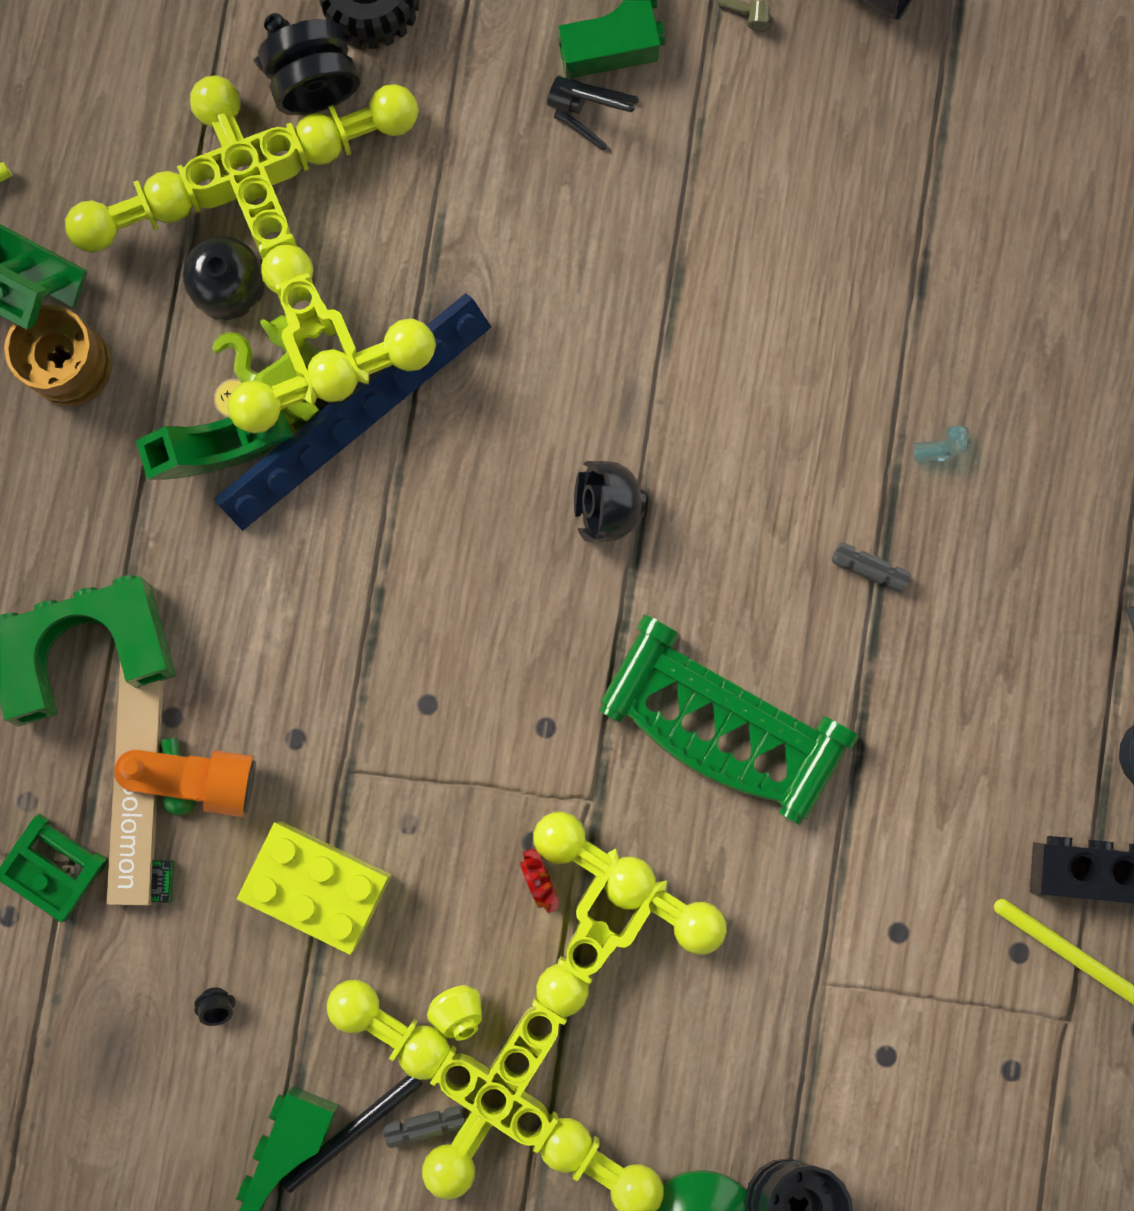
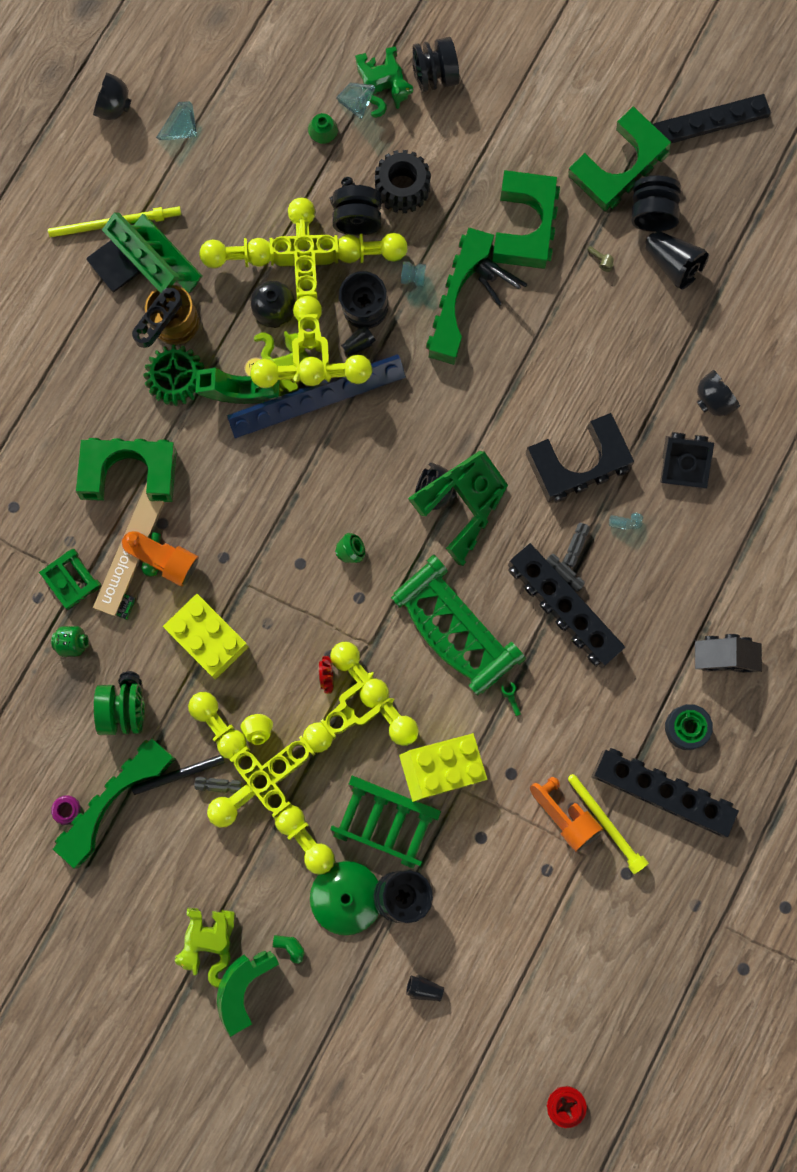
camera: 20 degrees right, 5 degrees down
none -> green head [51,626,89,657]
none -> green wheel [94,684,145,736]
none -> black beam [132,288,182,348]
none -> green gear [143,344,205,406]
none -> green fence [330,775,442,869]
none -> green cone [335,533,365,563]
none -> black wheel [339,271,389,329]
none -> black cone [341,326,376,356]
none -> neon yellow brick [399,733,487,802]
none -> clear light blue wheel [401,261,426,287]
none -> green wing [408,451,508,566]
none -> green arch [426,227,494,365]
none -> green hand [501,682,521,716]
none -> black brick [508,543,625,669]
none -> black arch [525,413,634,503]
none -> orange piece [530,777,603,852]
none -> dark grey axle [563,523,590,567]
none -> black plate [660,432,714,489]
none -> black cylinder [697,370,740,417]

